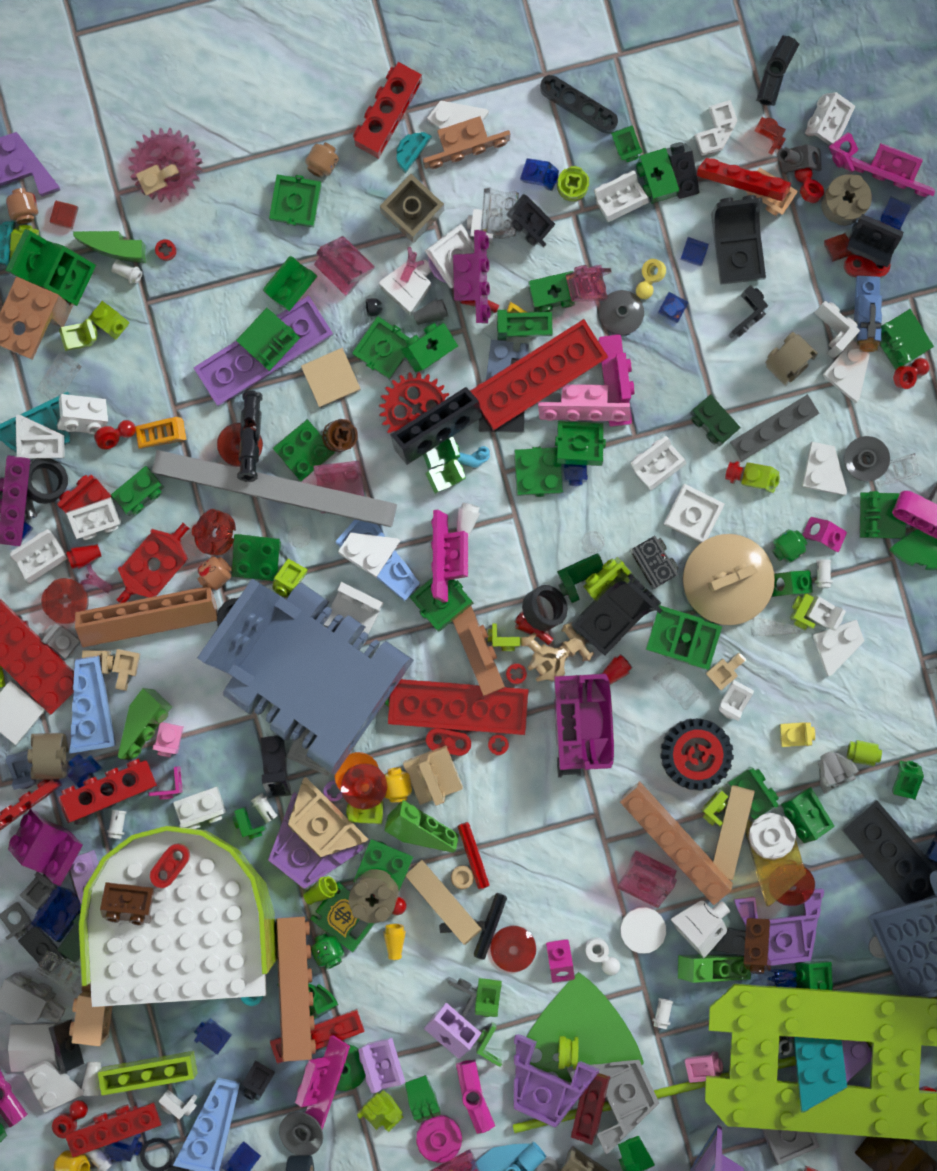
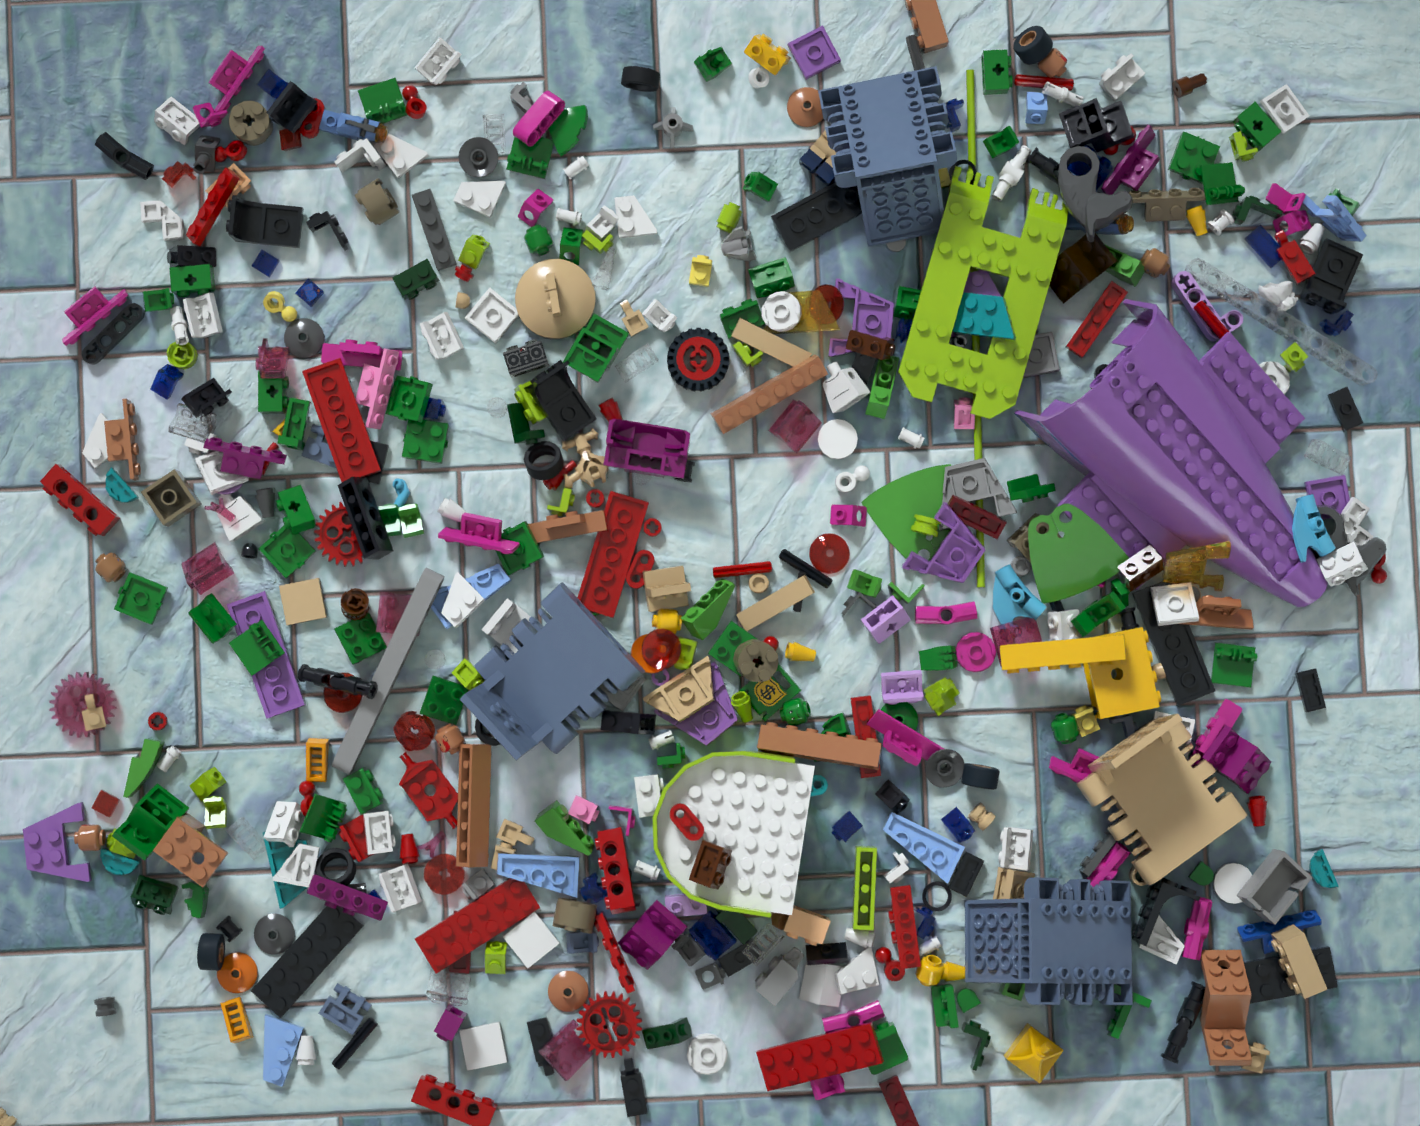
camera: 75 degrees left, 0 degrees up
none -> dark pink bracket [62,286,128,346]
none -> white pin [170,306,189,345]
none -> green hinge [300,794,348,843]
none -> tan hinge [455,292,470,309]
none -> white pin [563,156,590,179]

